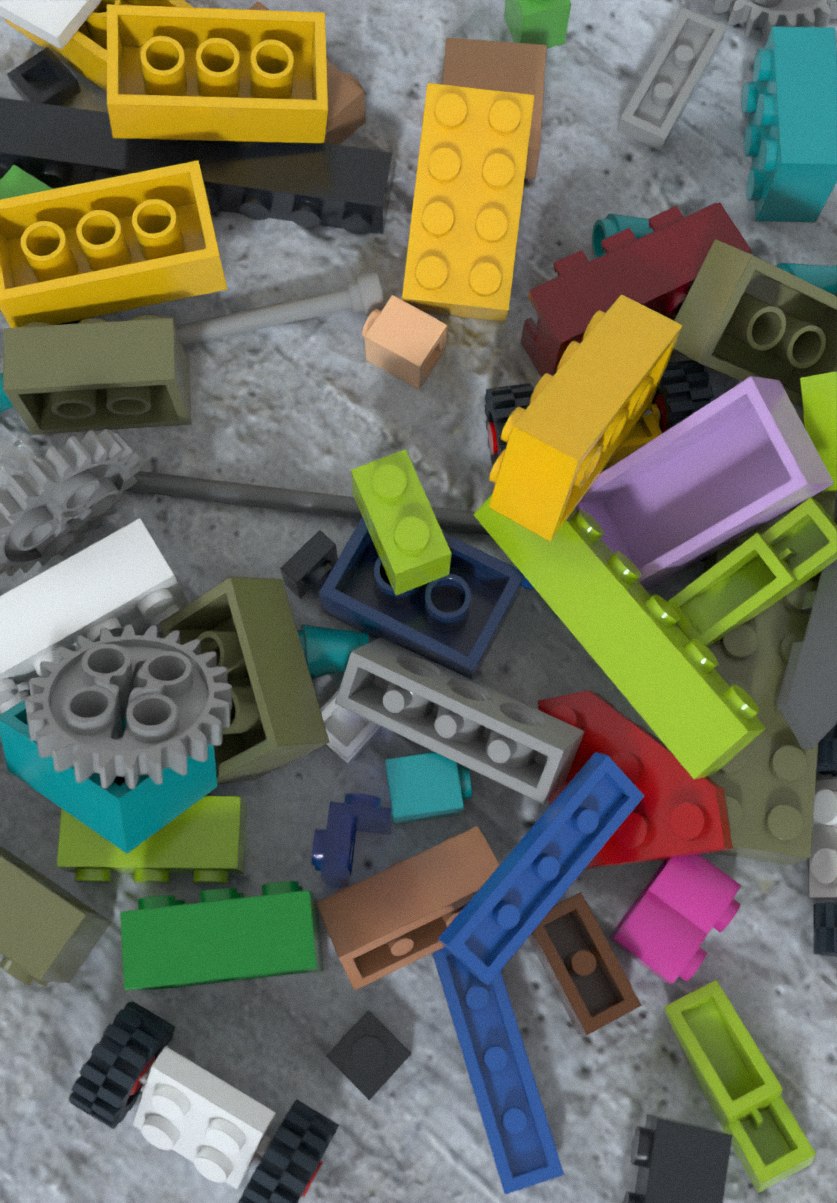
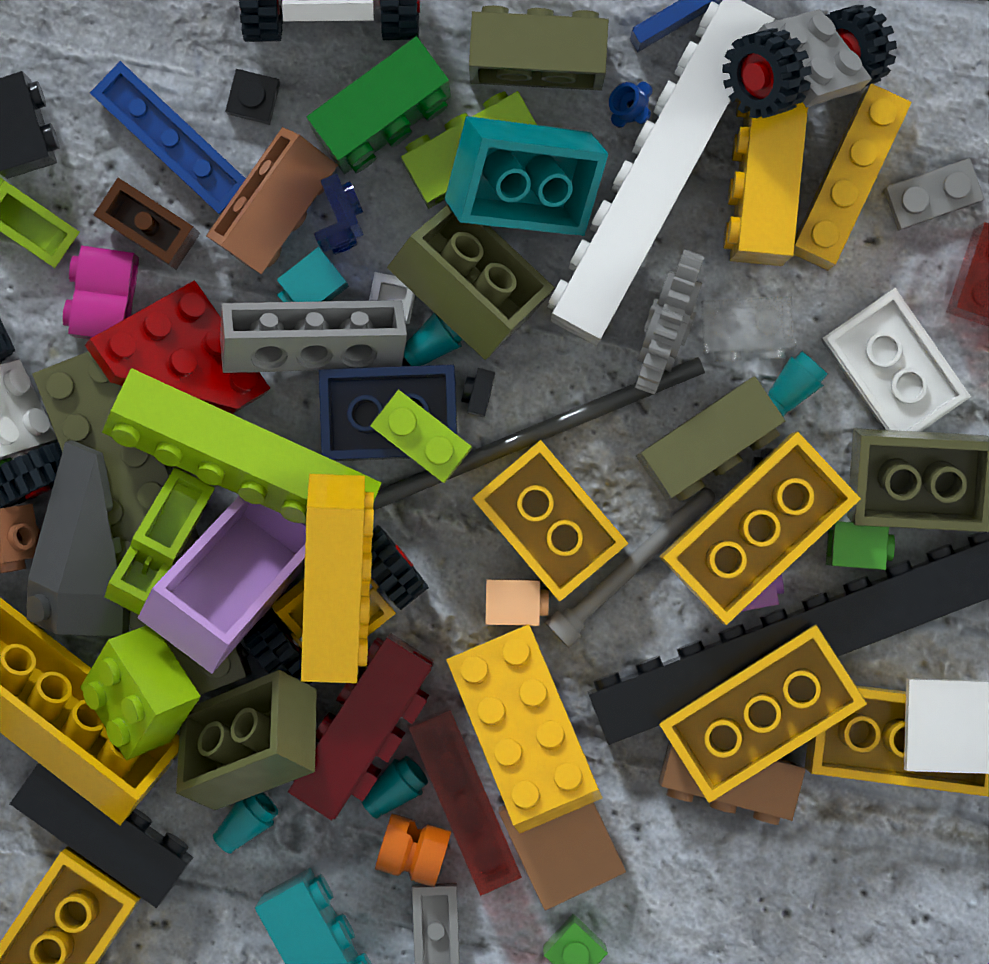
camera: 155 degrees right, 15 degrees up
black plate [7,47,81,106] -> none
light grey gear [25,625,232,789] -> none
blue plate [438,752,644,985] -> none
none -> orange wheel [375,813,451,887]
none -> clear red brick [407,708,522,896]
none -> yellow brick [472,440,629,602]

